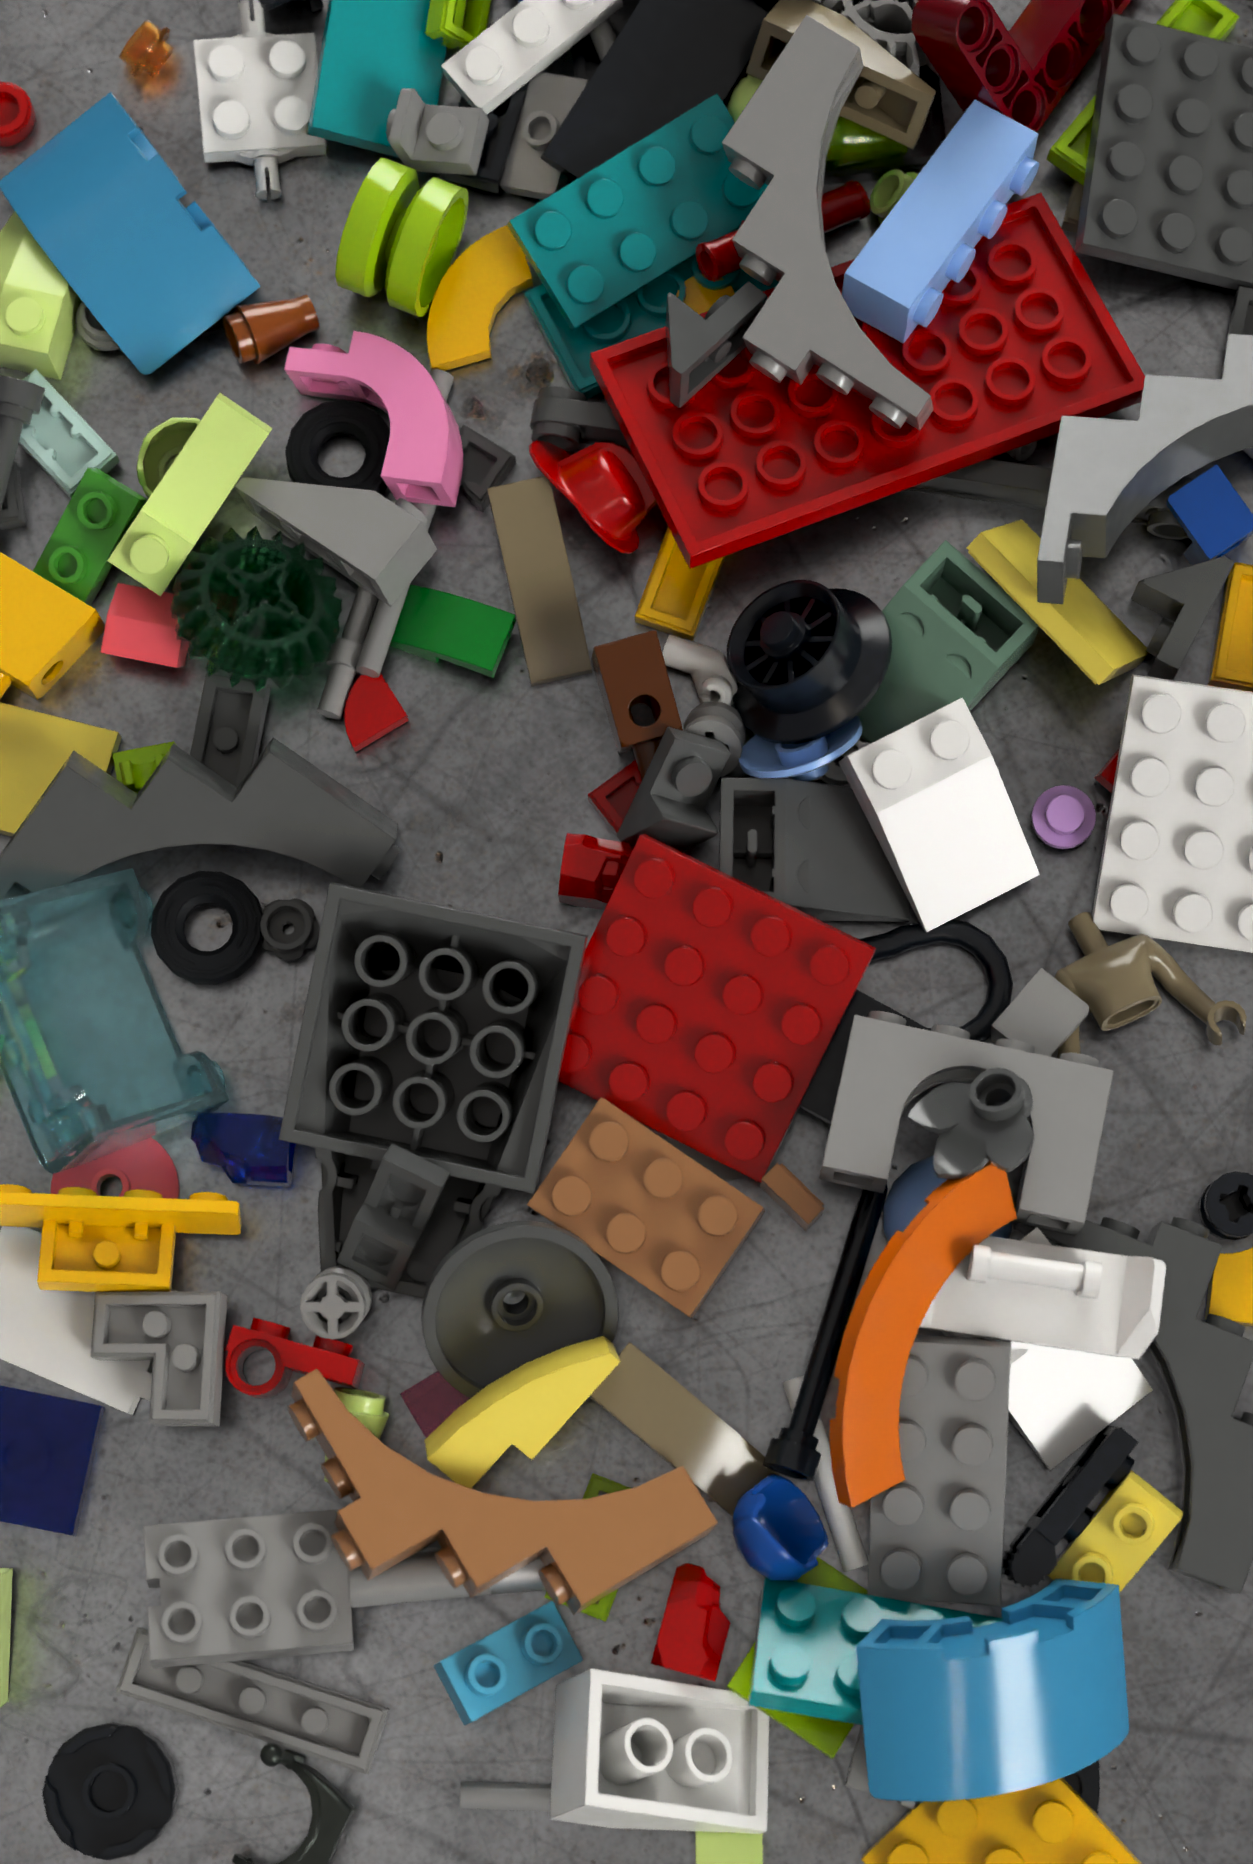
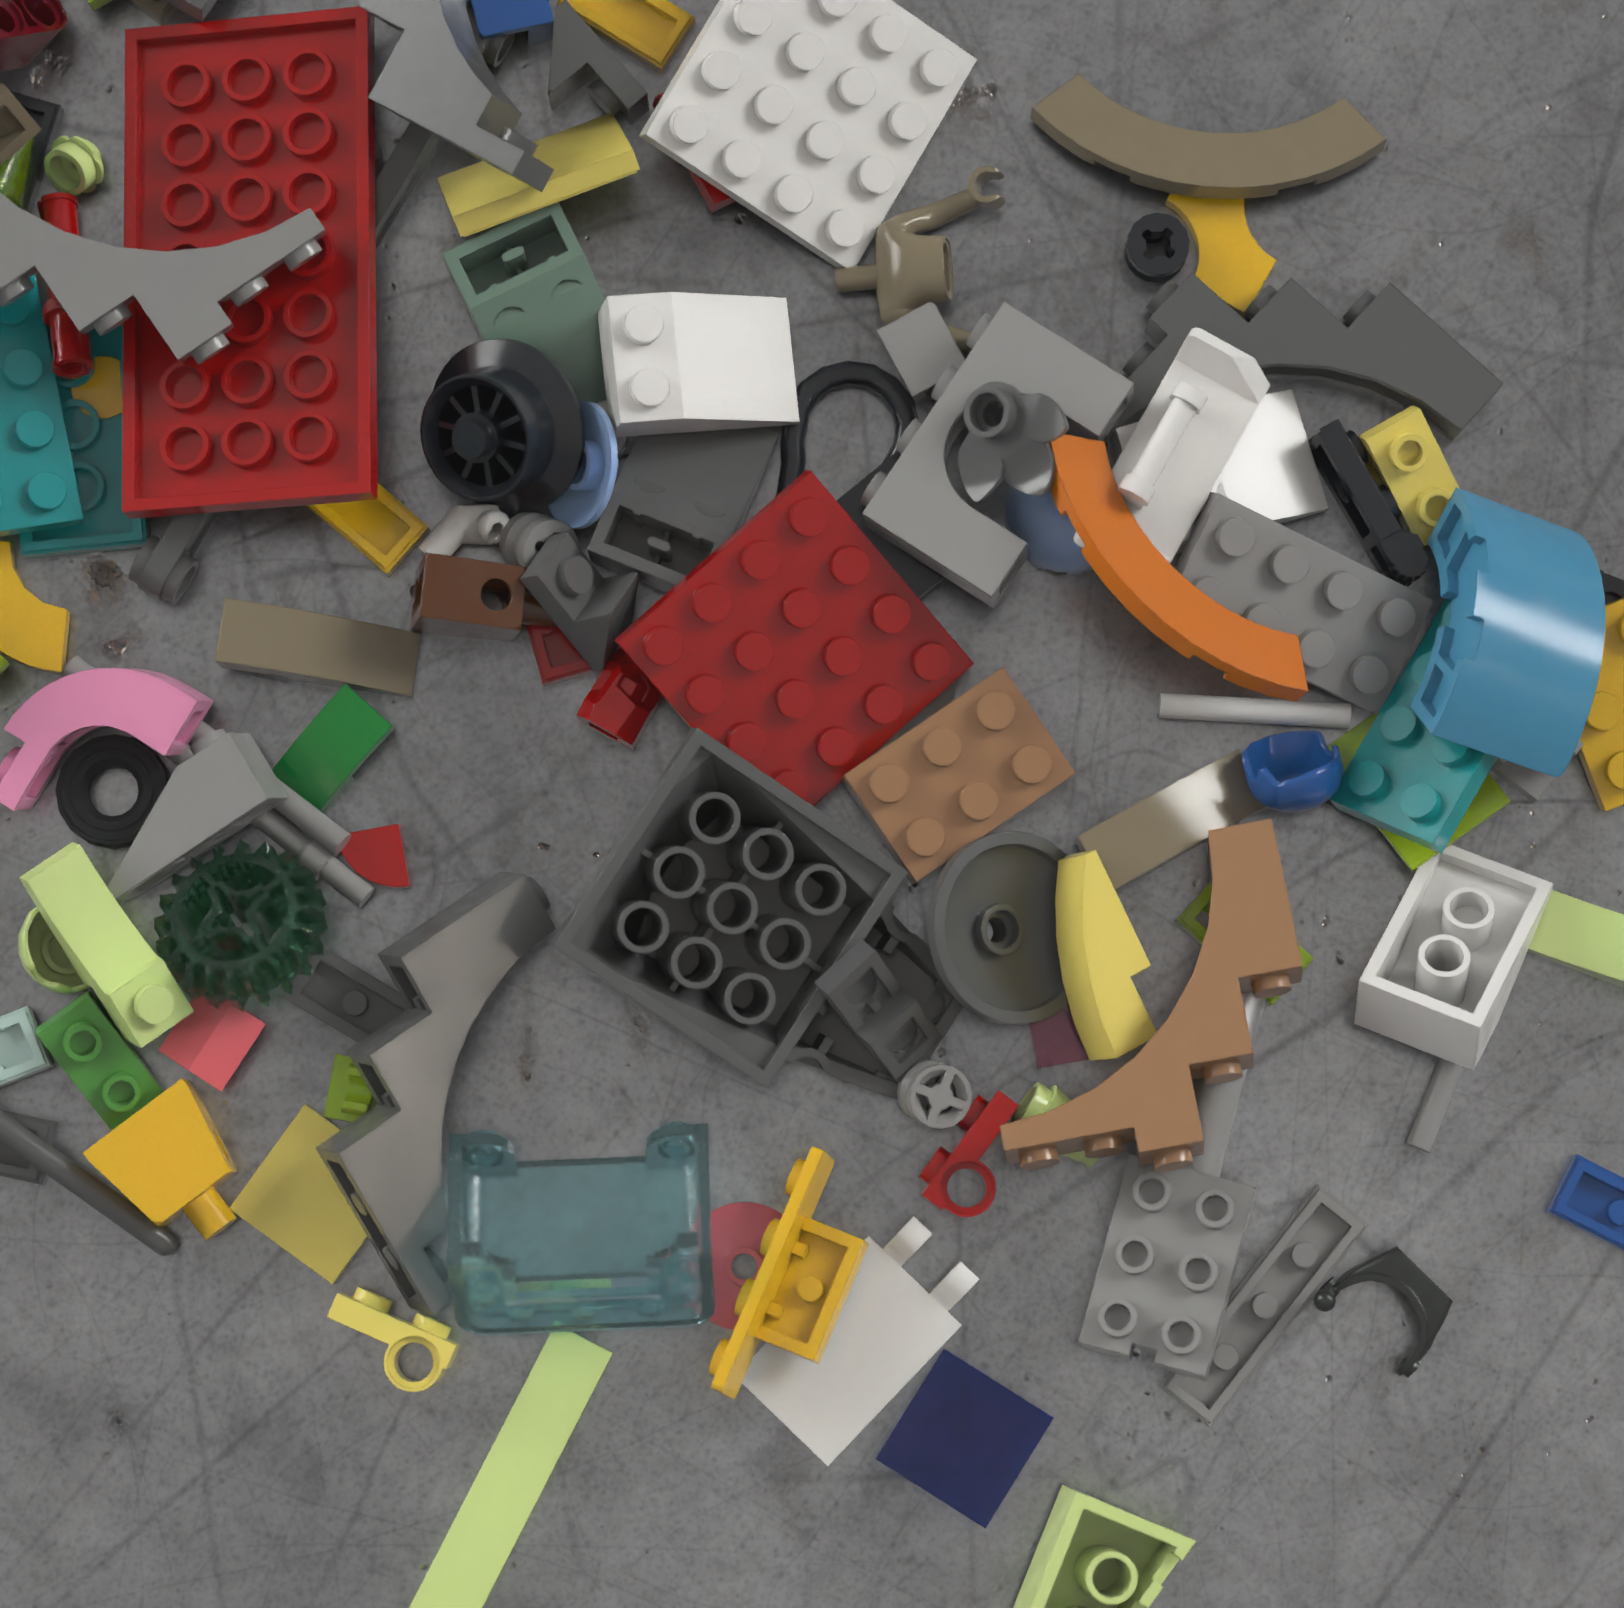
camera: 75 degrees left, 5 degrees up
black tile [42,1722,179,1860] -> none
light grey tile [91,1291,227,1427] -> none
black tyre [151,871,264,985] -> none
clear blue rock [191,1113,296,1187] -> none
dark grey plate [260,898,320,960] -> none
medium azure plate [433,1601,583,1726] -> none
dark grey tile [459,424,516,512] -> none
red piece [529,440,657,554] -> none
red rock [651,1563,731,1682] -> none
dark grey slope [666,281,767,409] -> none
medium nougat tile [760,1163,824,1231] -> none
black piece [763,1184,888,1481] -> none
light blue brick [842,99,1039,344] -> none
lavender plate [1031,785,1096,849] -> none

